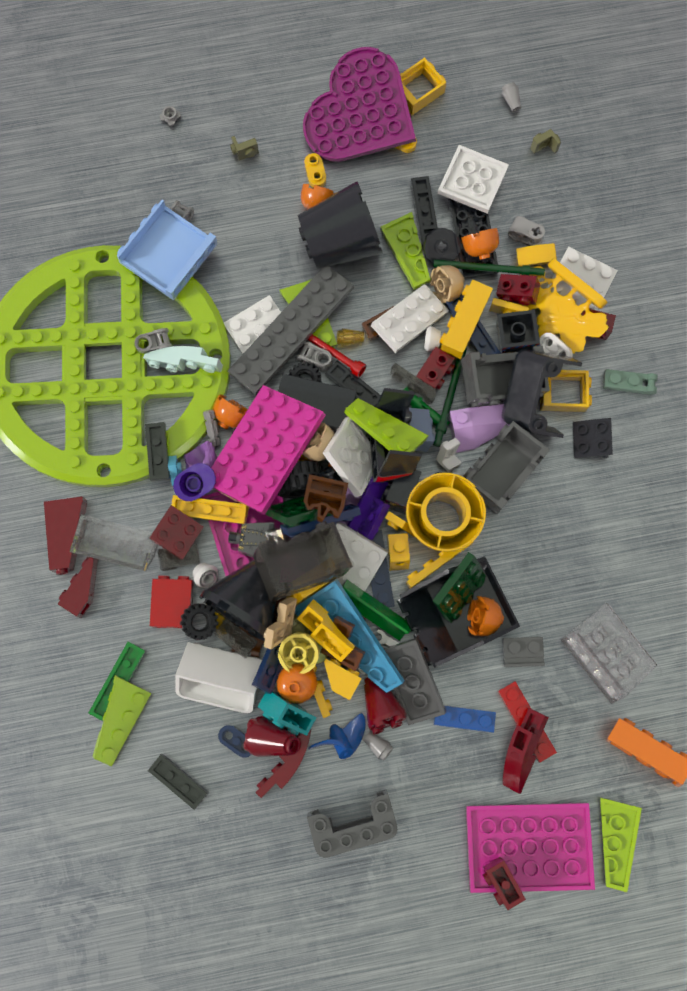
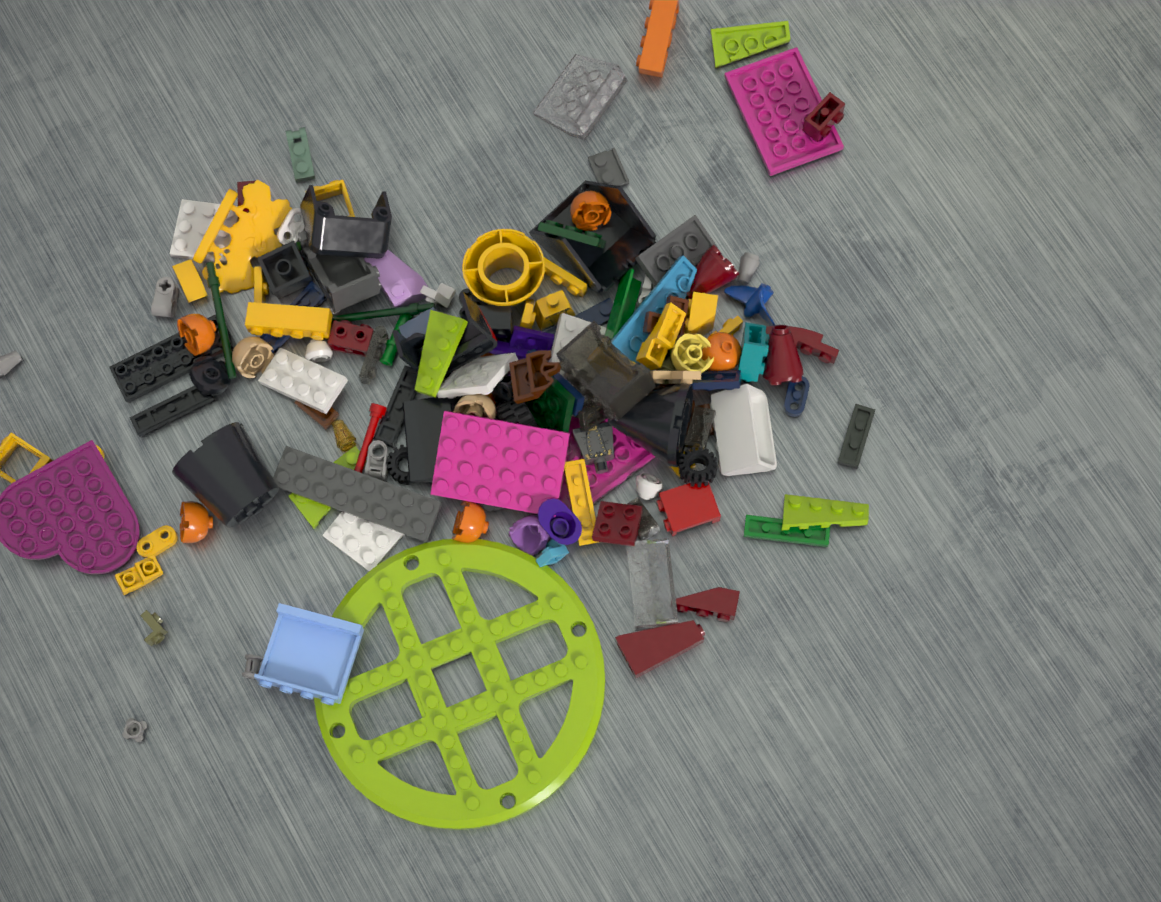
camera: 105 degrees left, 5 degrees down
light grey piece [135,328,173,354] -> none
light aqua slope [143,346,223,373] -> none
pearl dark grey plate [145,422,170,482] -> none
light grey axle [203,410,221,447] -> none
dark grey windscreen [307,790,398,858] -> none
lime wing [380,212,430,290] -> none
blue plate [434,706,496,733] -> none
white plate [437,145,509,214] -> none
dark grey windscreen [463,421,550,514] -> none
dark red brick [496,274,540,306] -> none
red plate [498,681,557,763] -> none
dark red slope [503,708,549,794] -> none
olive bracket [530,129,561,154] -> none
black hinge [573,418,613,458] -> none
none -> yellow slope [115,555,163,595]

